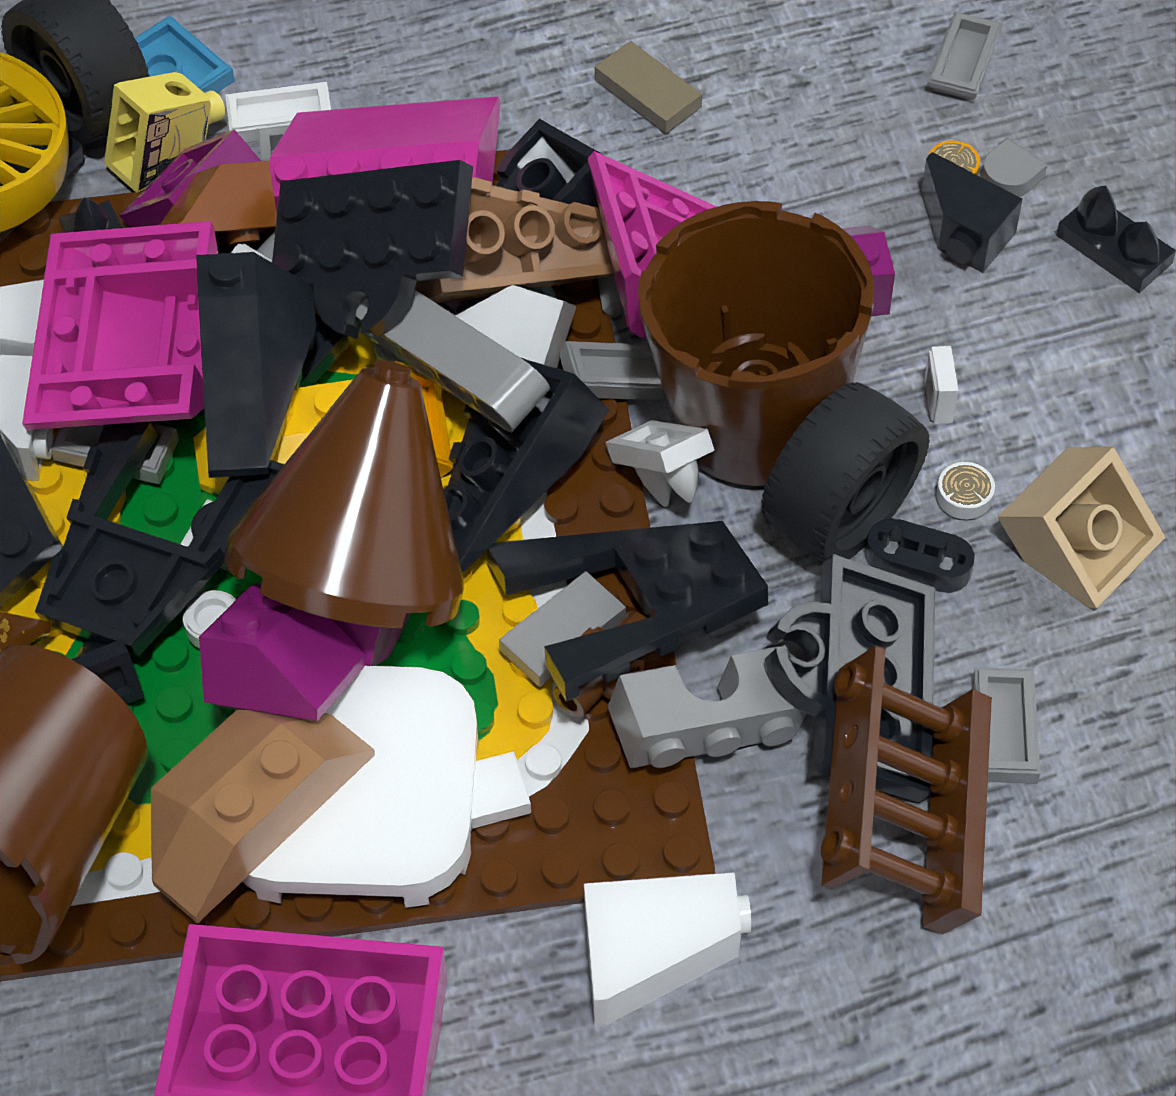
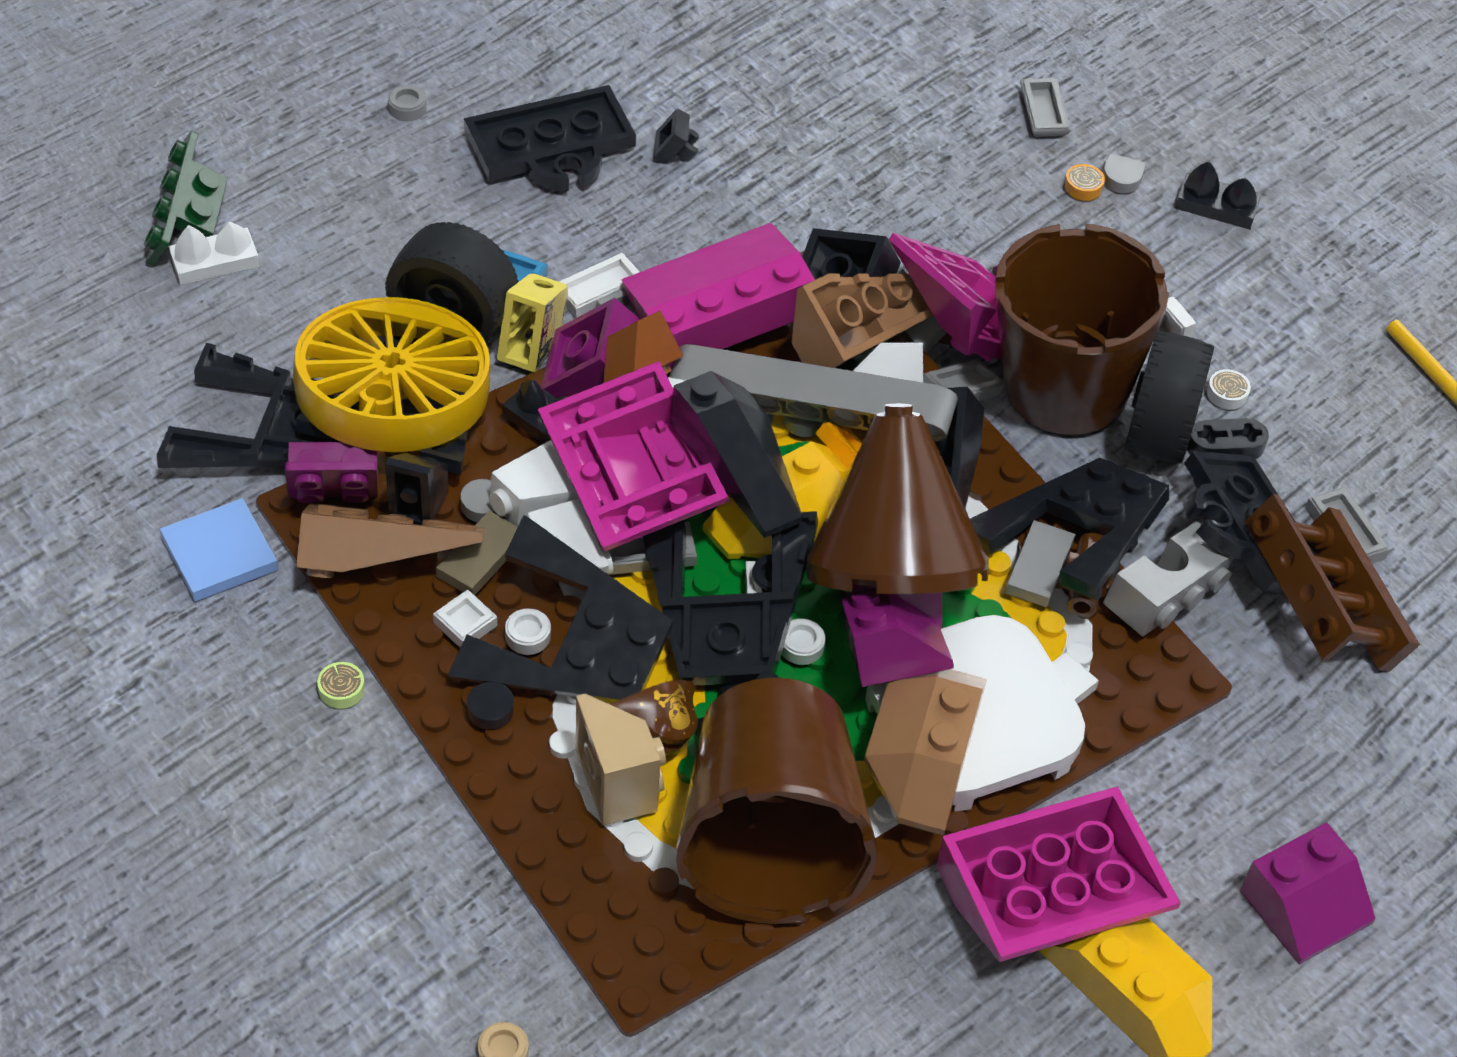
camera: 30 degrees left, 5 degrees down
black plate [272,160,473,339] -> none
white slope [584,873,751,1026] -> none
dark tan tile [594,41,702,133] -> none
white tile [606,420,715,507] -> none
black slope [921,152,1023,273] -> none
tan slope [997,446,1166,609] -> none

